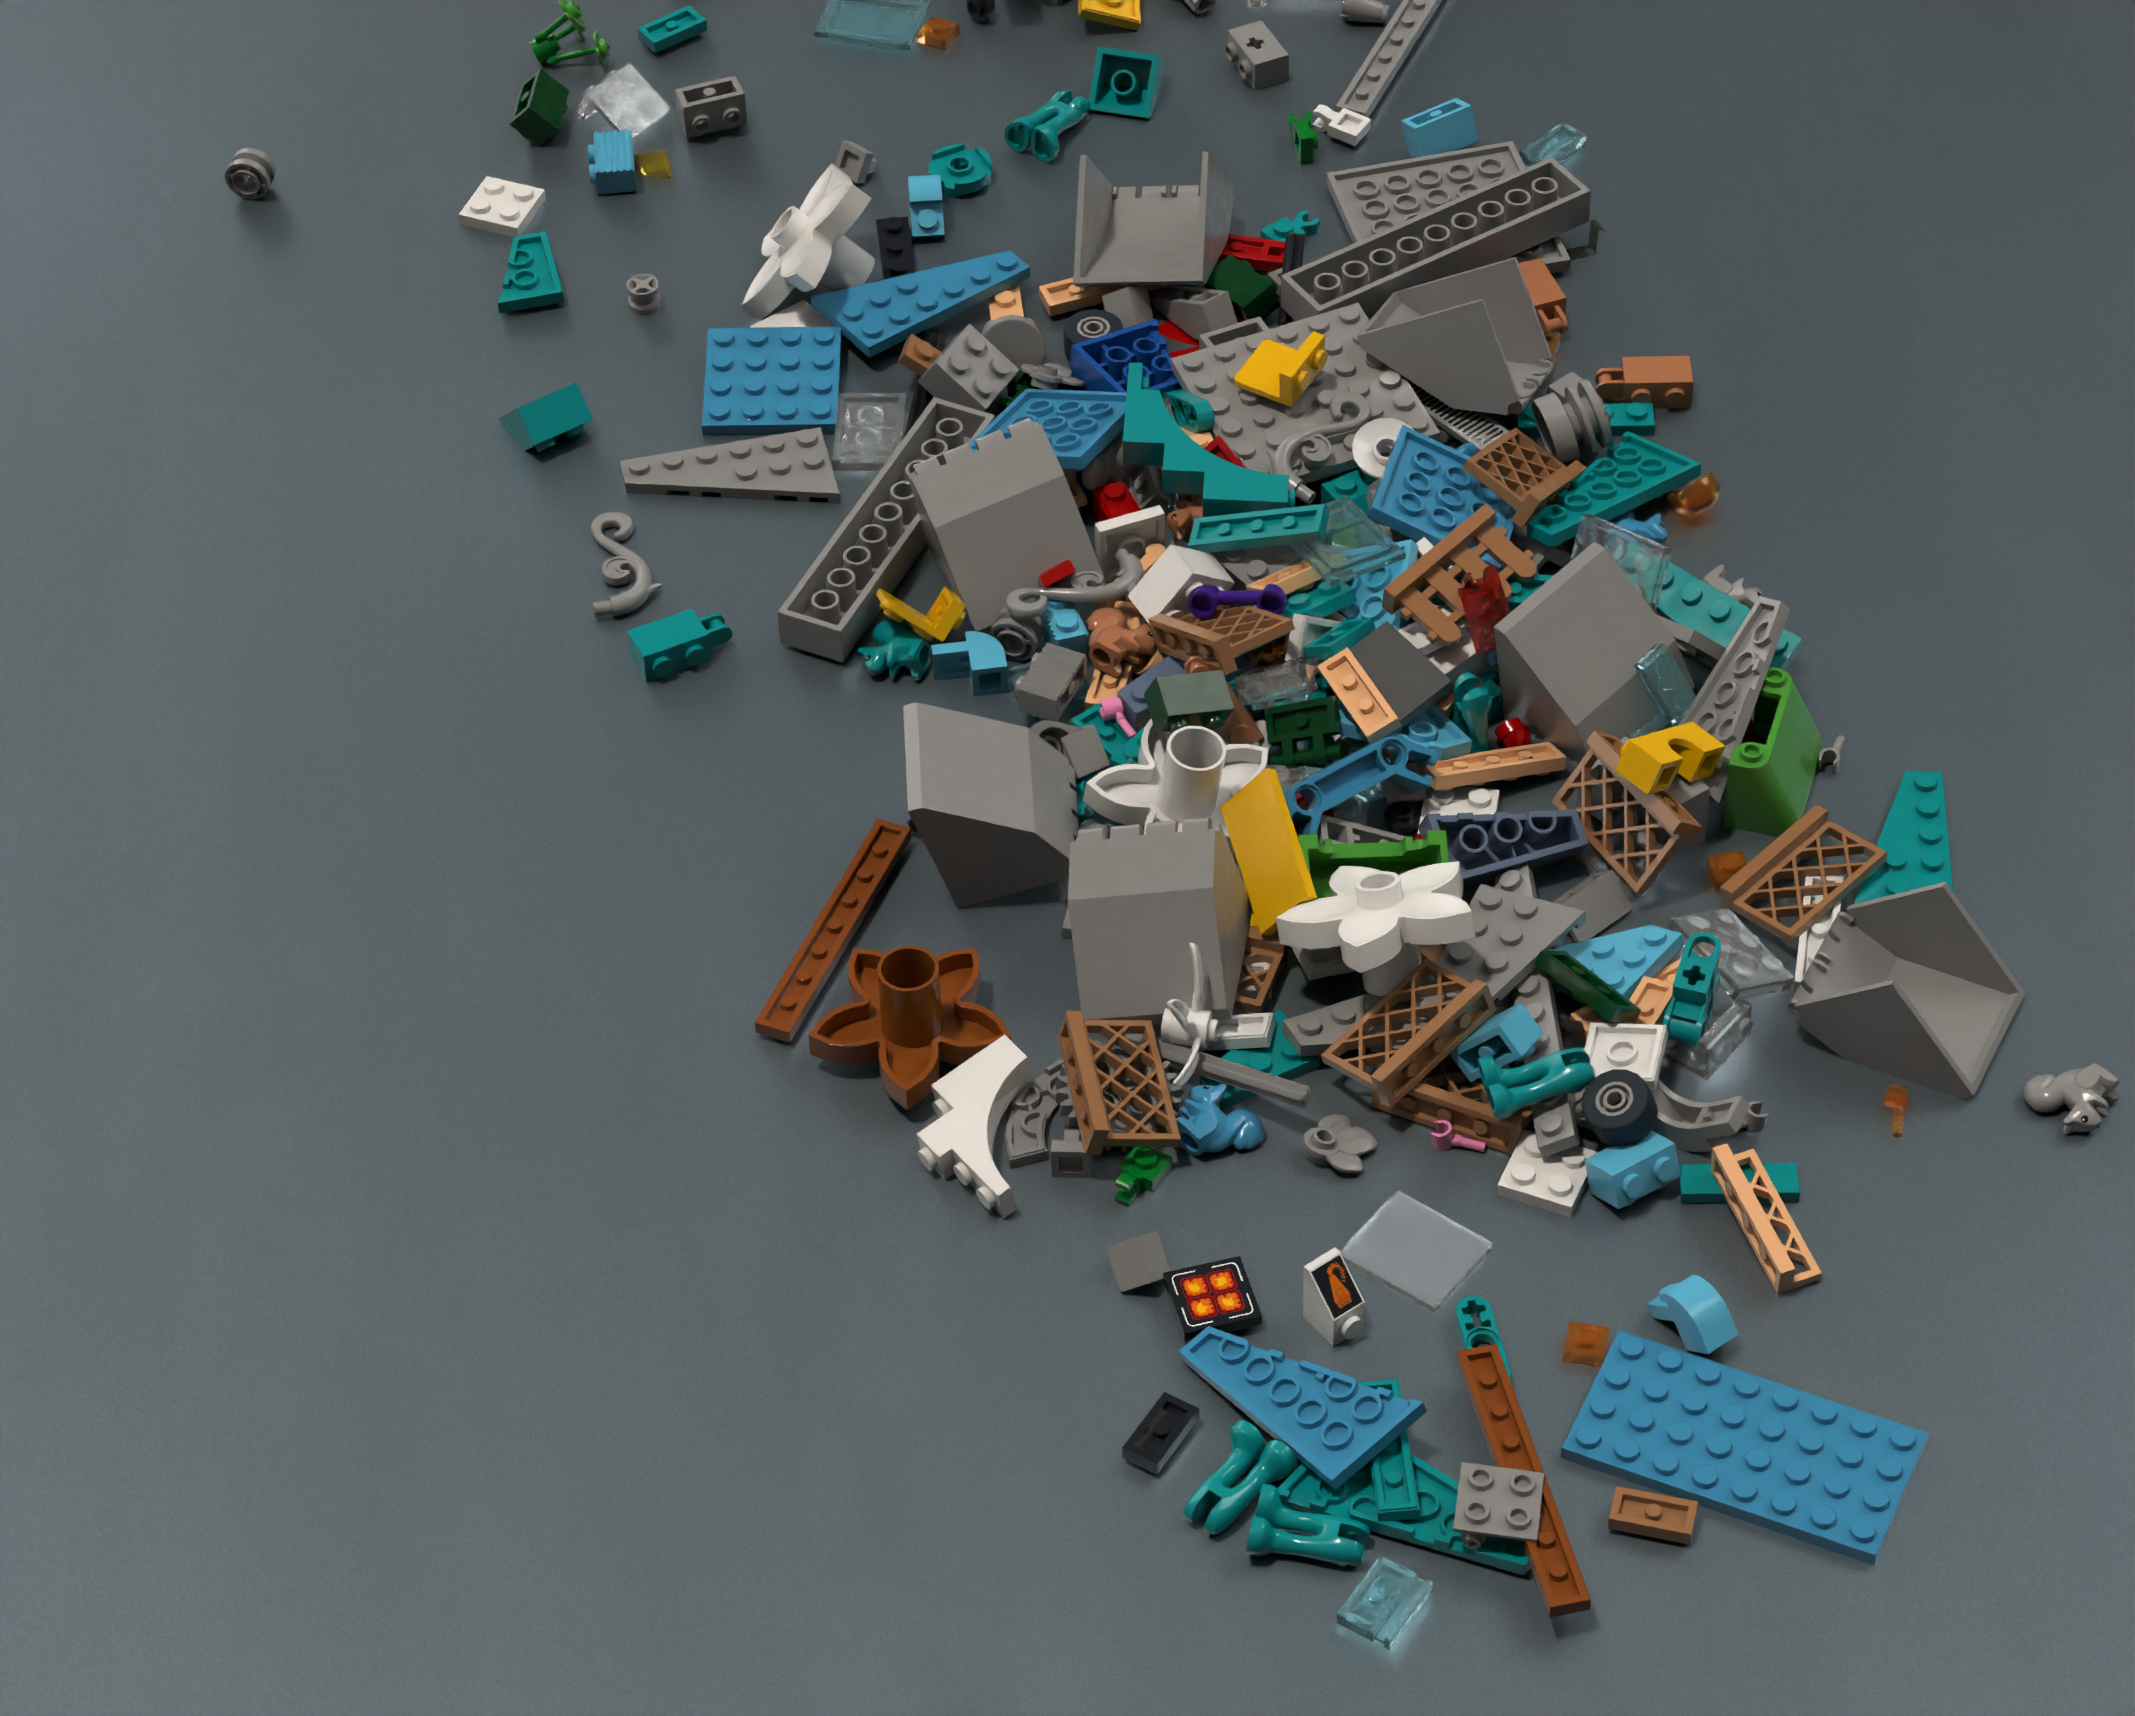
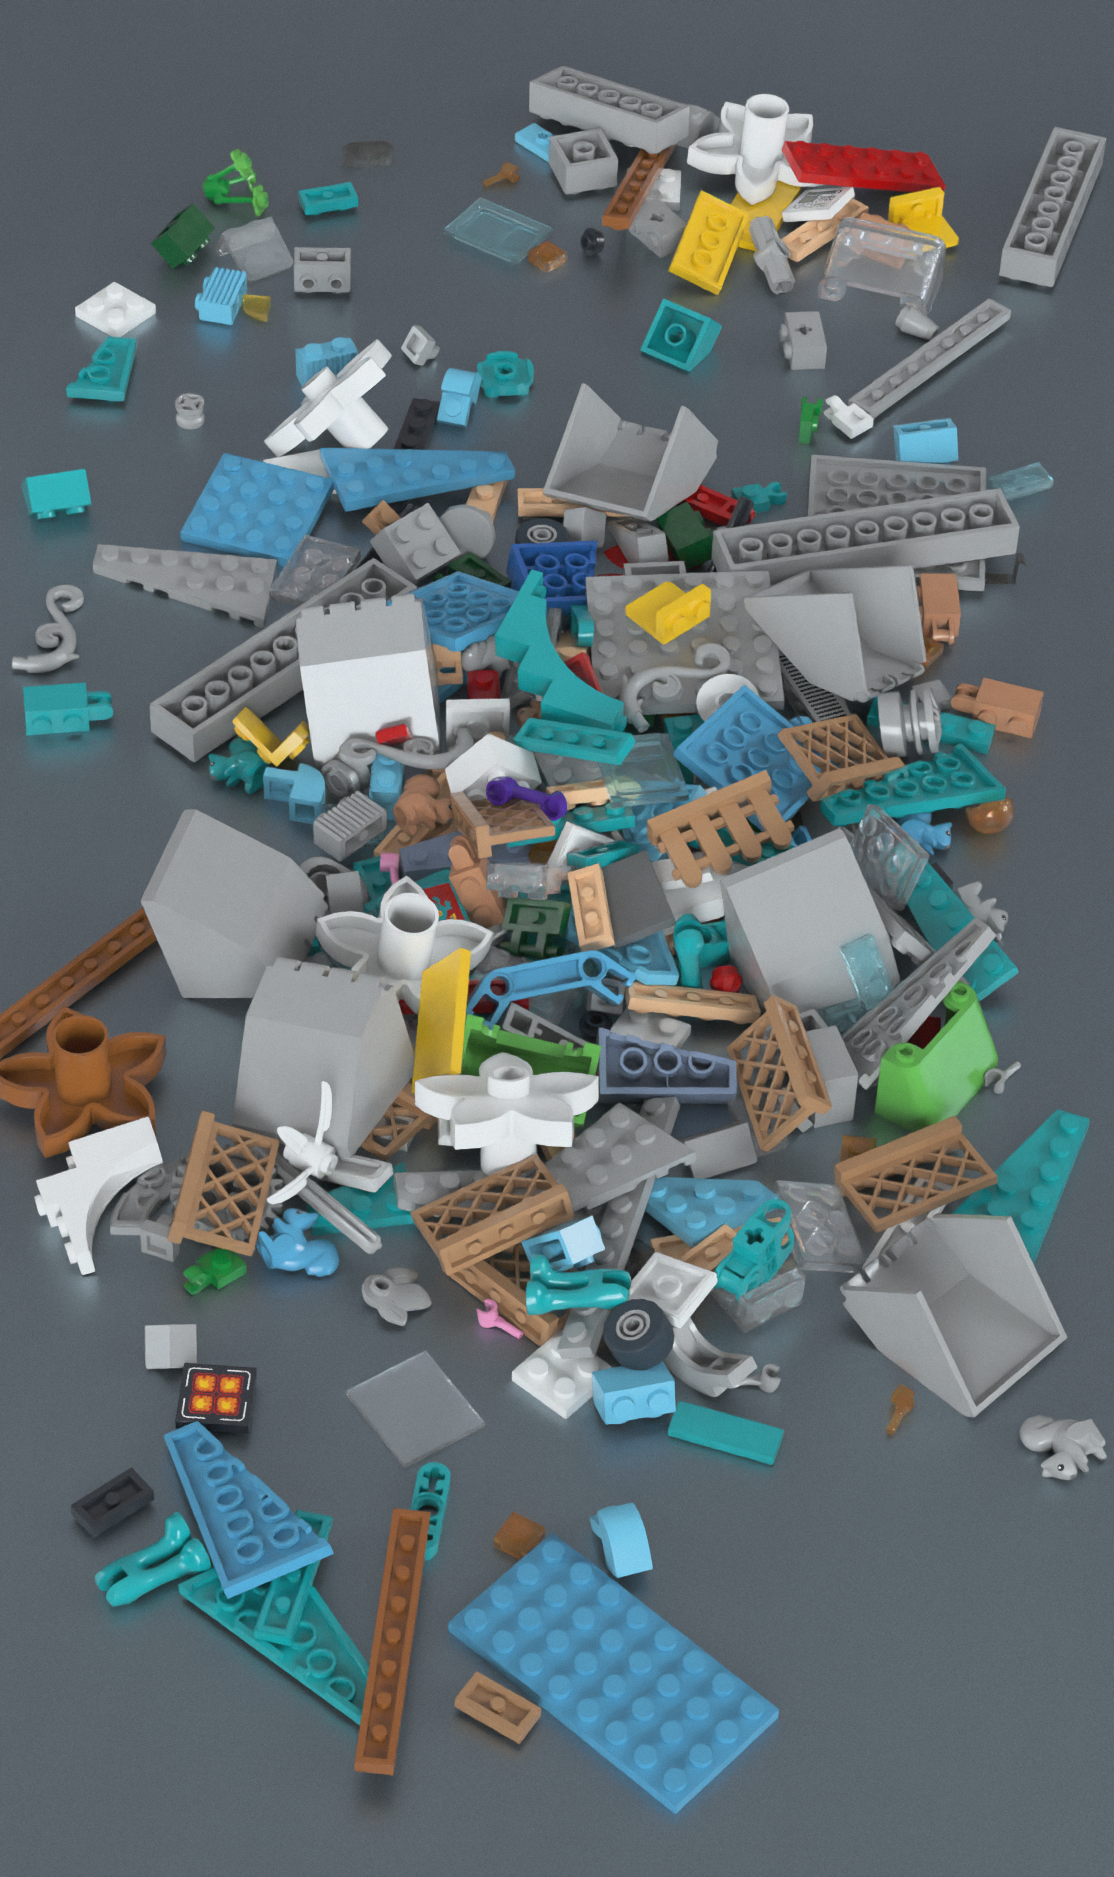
camera: 15 degrees right, 0 degrees up
teal piece [1004,90,1090,163] -> none
light grey plate [1020,363,1085,390] -> none
brick [1144,670,1235,734] -> none
teal piece [1246,1483,1370,1567] -> none
clear smoke piece [1248,649,1316,670] -> none
white slope [1303,1247,1365,1347] -> none
clear light blue plate [1337,1555,1433,1650] -> none
light grey hinge [1453,1462,1544,1549] -> none
clear red hinge [1457,565,1511,654] -> none
dark green plate [1535,950,1641,1023] -> none
yellow arch [1615,721,1725,795] -> none
light nougat fence [1710,1143,1822,1295] -> none
none -> medium azure brick [295,337,358,386]

